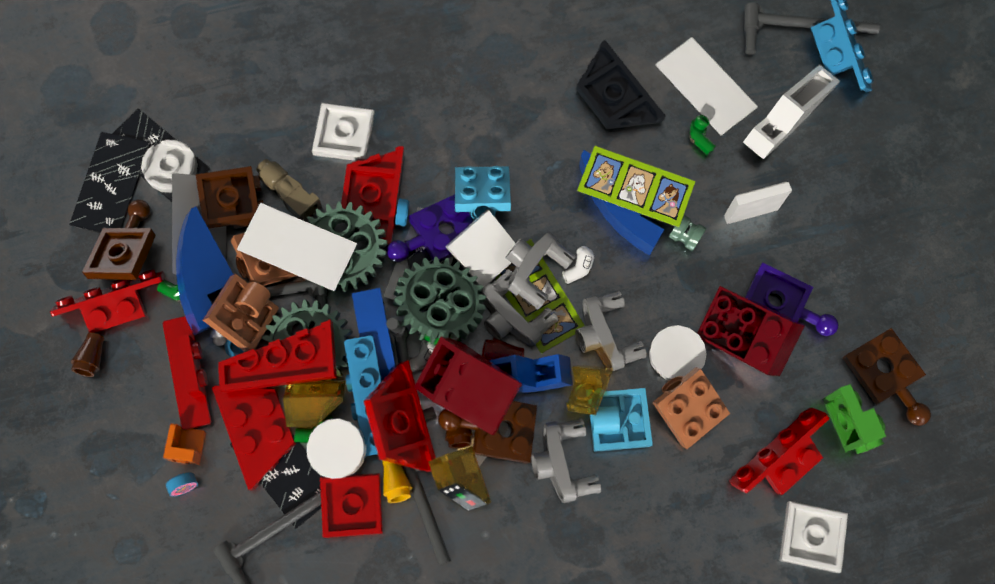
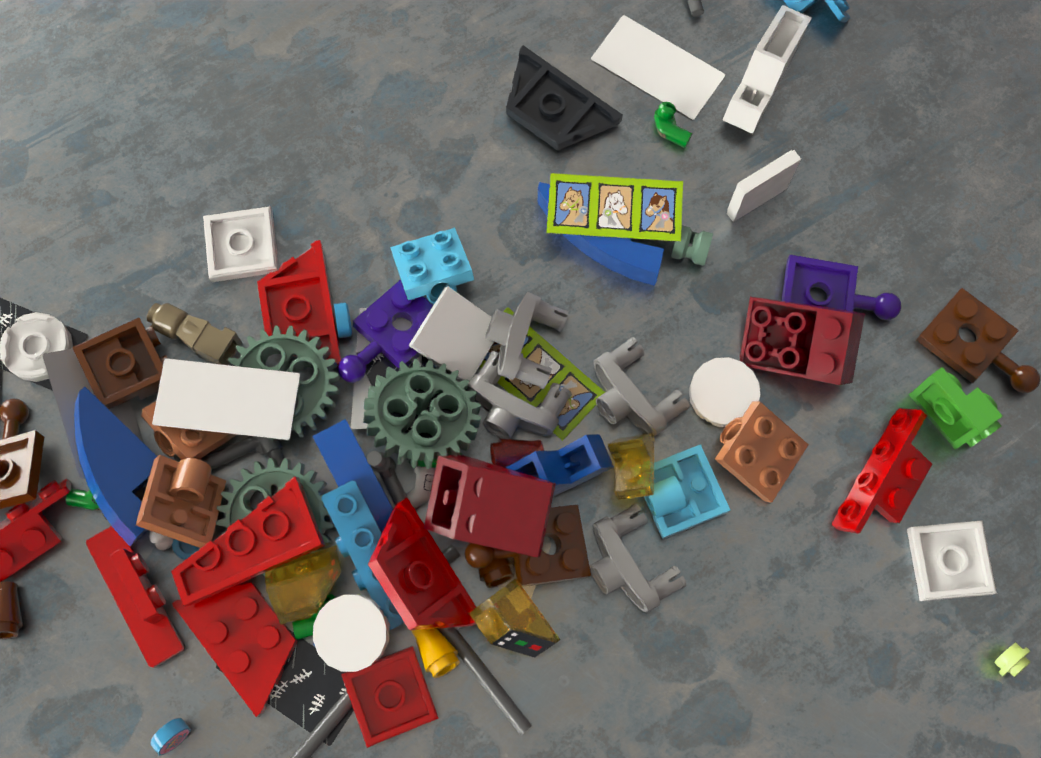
camera: 15 degrees left, 0 degrees up
orange panel [163,423,206,466] -> none
white arm [562,246,595,284] -> none

